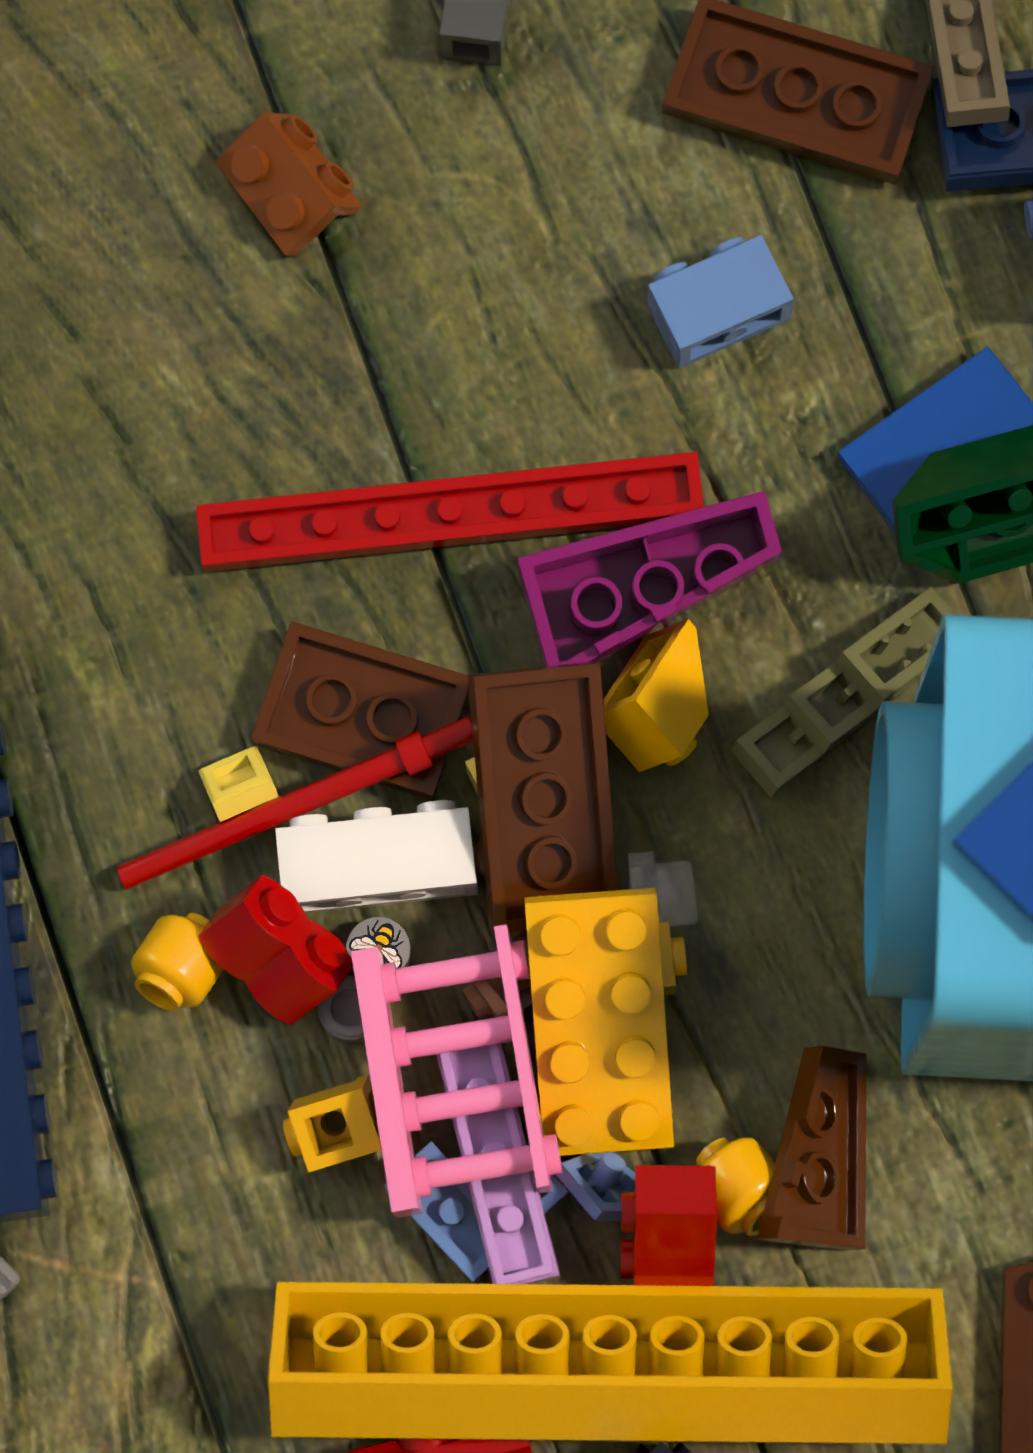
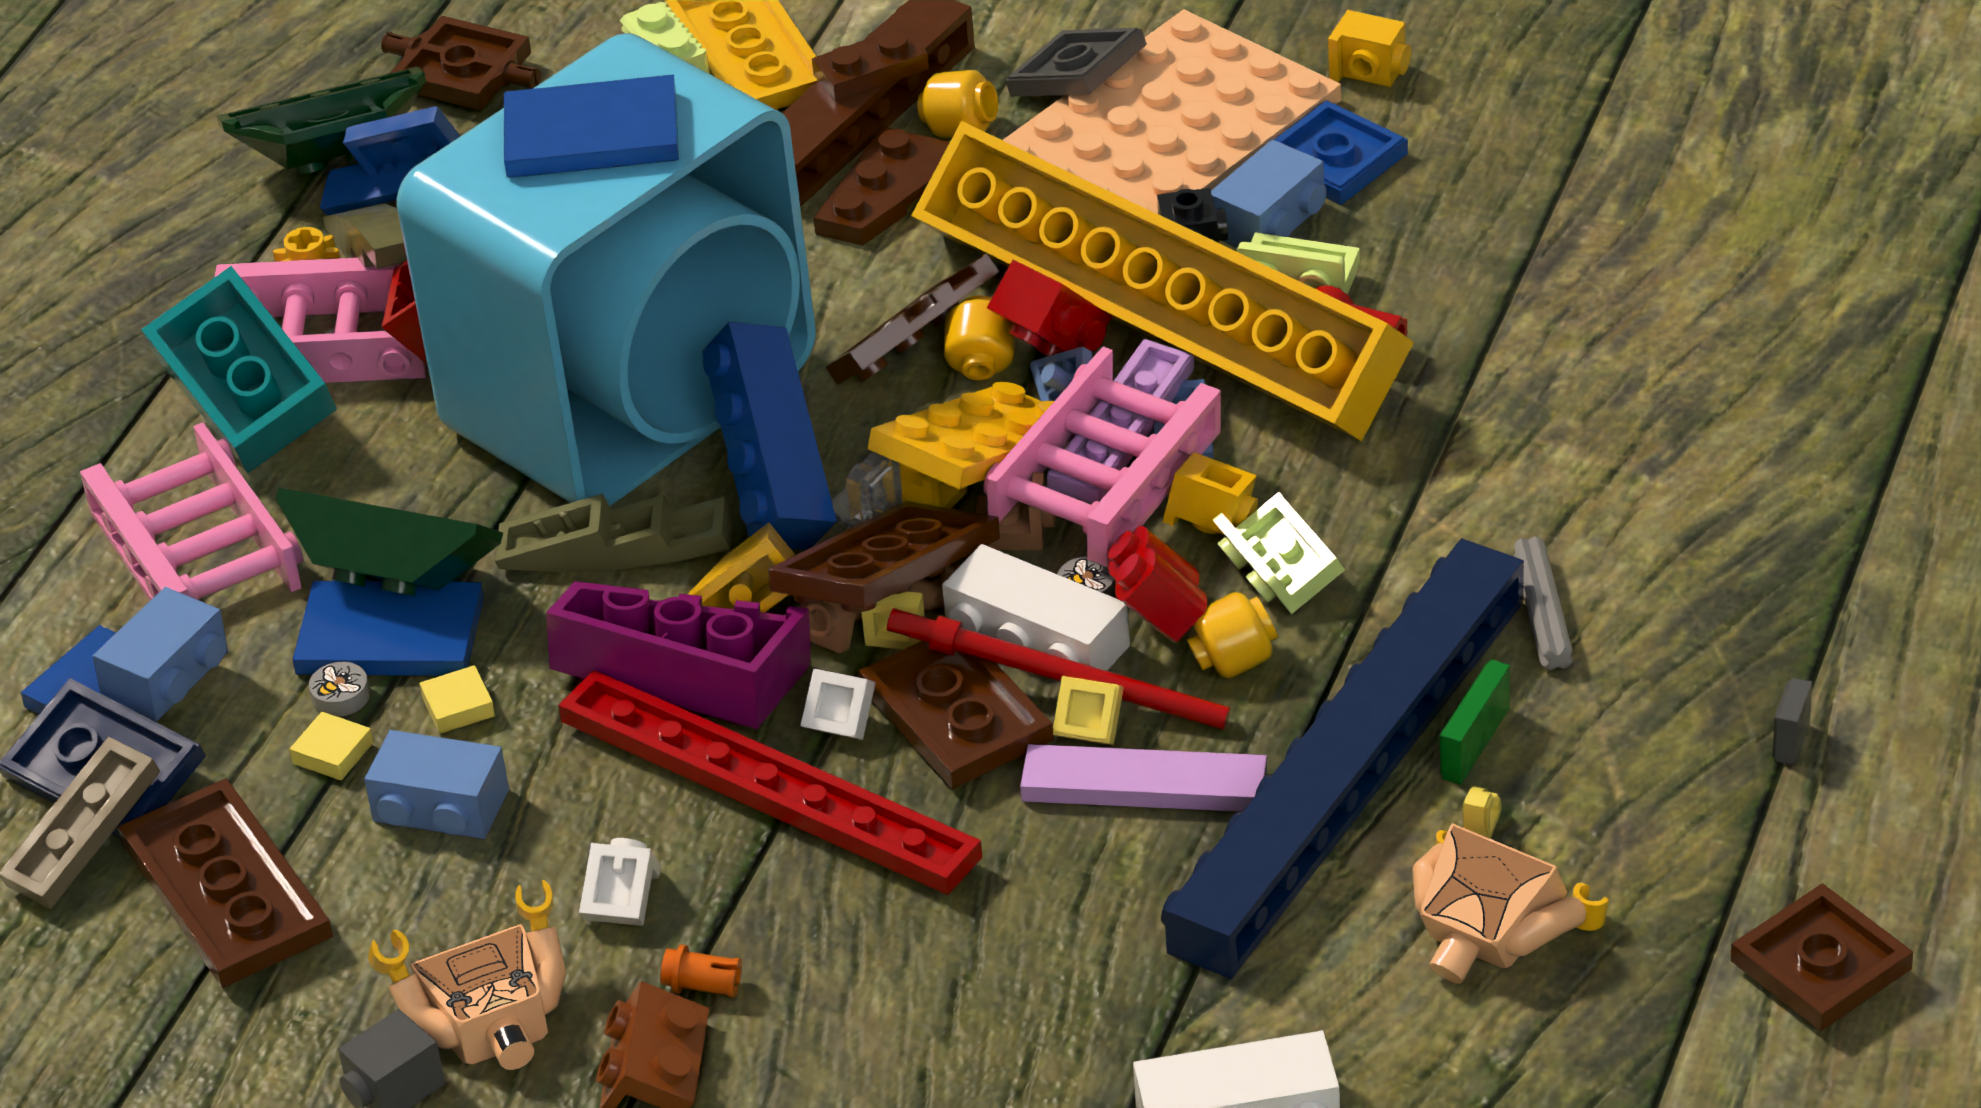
camera: 140 degrees left, 35 degrees down
none -> light yellow tile [289,712,374,781]
none -> light grey tile [309,662,370,717]
none -> torso [368,880,566,1070]
none -> light yellow tile [419,665,495,734]
none -> white bracket [579,838,661,926]
none -> orange pin [660,944,742,998]
none -> blue brick [702,322,837,550]
none -> white plate [800,668,876,740]
none -> lavender tile [1020,744,1267,812]
none -> yellowish green bracket [1213,492,1345,614]

